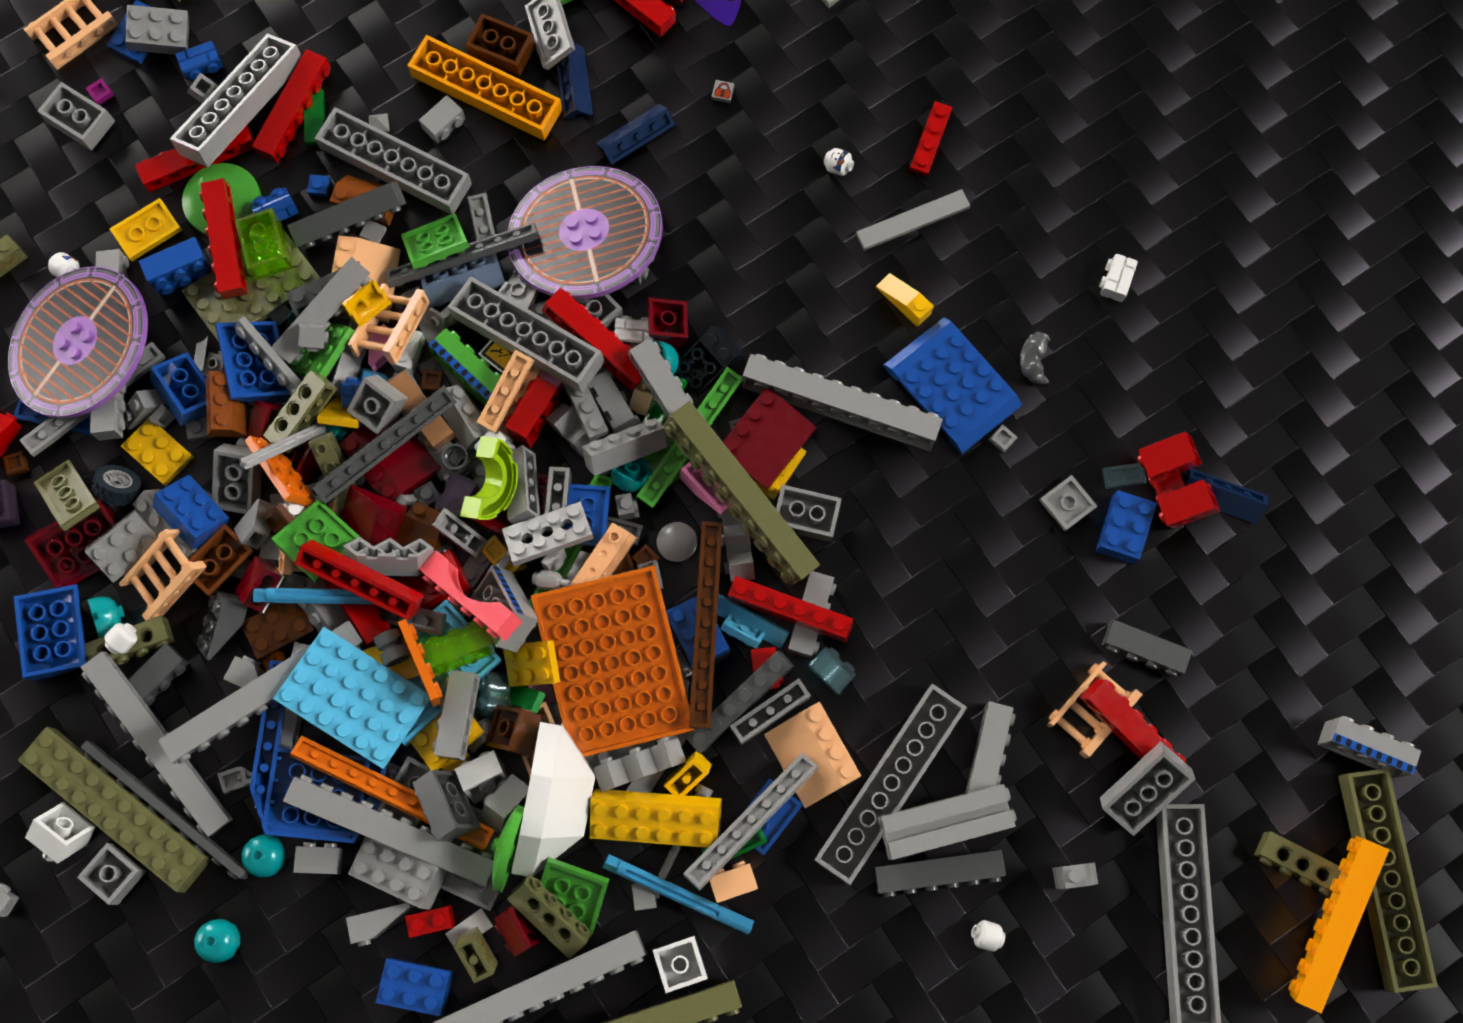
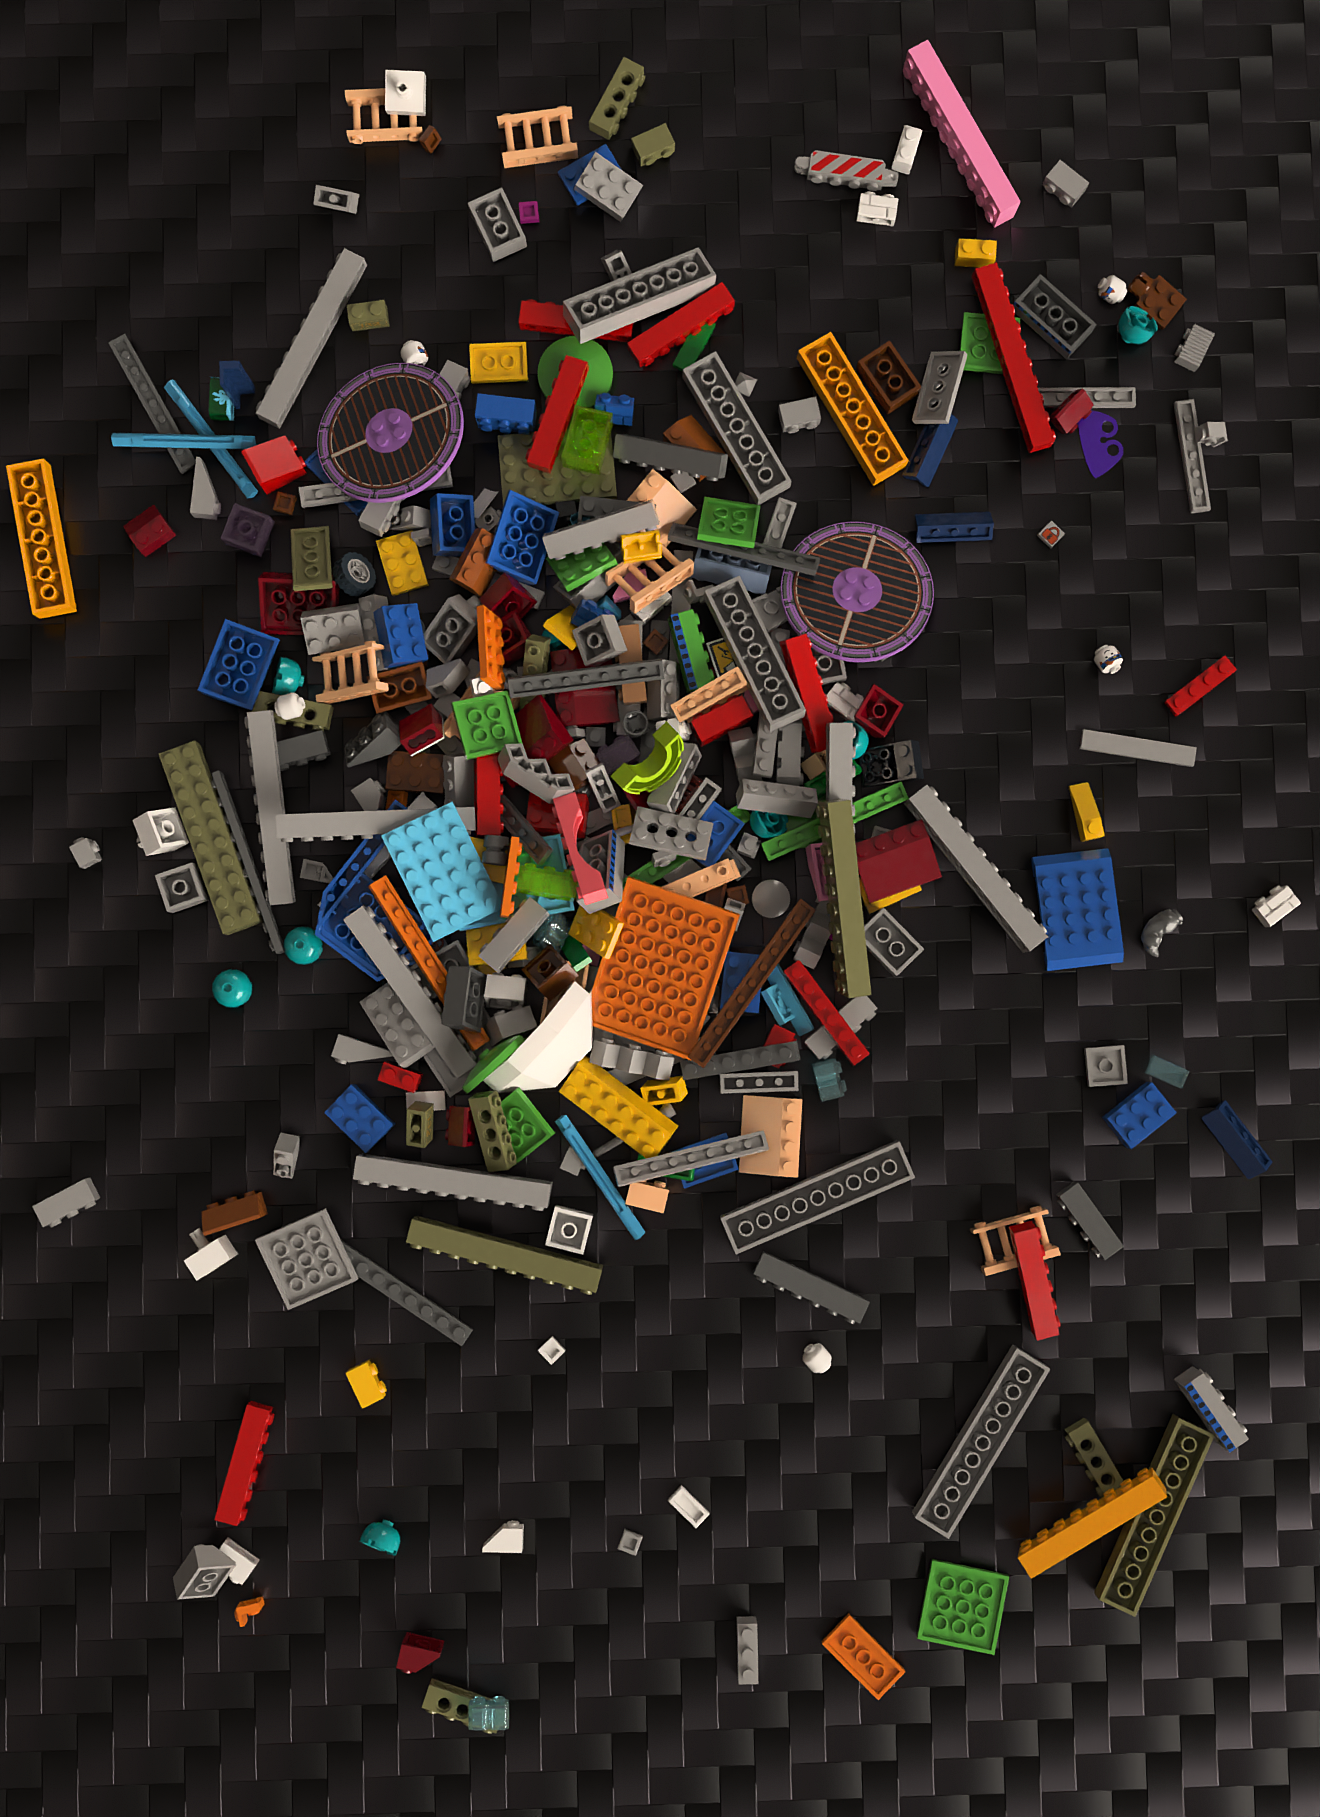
camera: 30 degrees right, 10 degrees up
blue brick [176,41,223,80] -> none
light grey plate [235,316,324,420] -> none
light grey axle [240,423,327,470] -> none
dark azure piece [253,588,417,604] -> none
reddish brown tile [262,503,295,534] -> none
olive brick [263,370,338,453] -> none
light grey brick [293,842,343,875] -> none
red brick [294,540,424,620] -> none
light grey brick [298,324,329,351] -> none
blue plate [307,174,331,197] -> none
light grey plant [532,570,571,591] -> none
light grey brick [877,784,1017,860] -> none
light grey brick [965,701,1015,793] -> none
light grey tile [989,424,1018,453] -> none
light grey slope [1052,863,1098,889] -> none
light grey brick [1100,741,1195,836] -> none
red piece [1137,432,1220,529] -> none

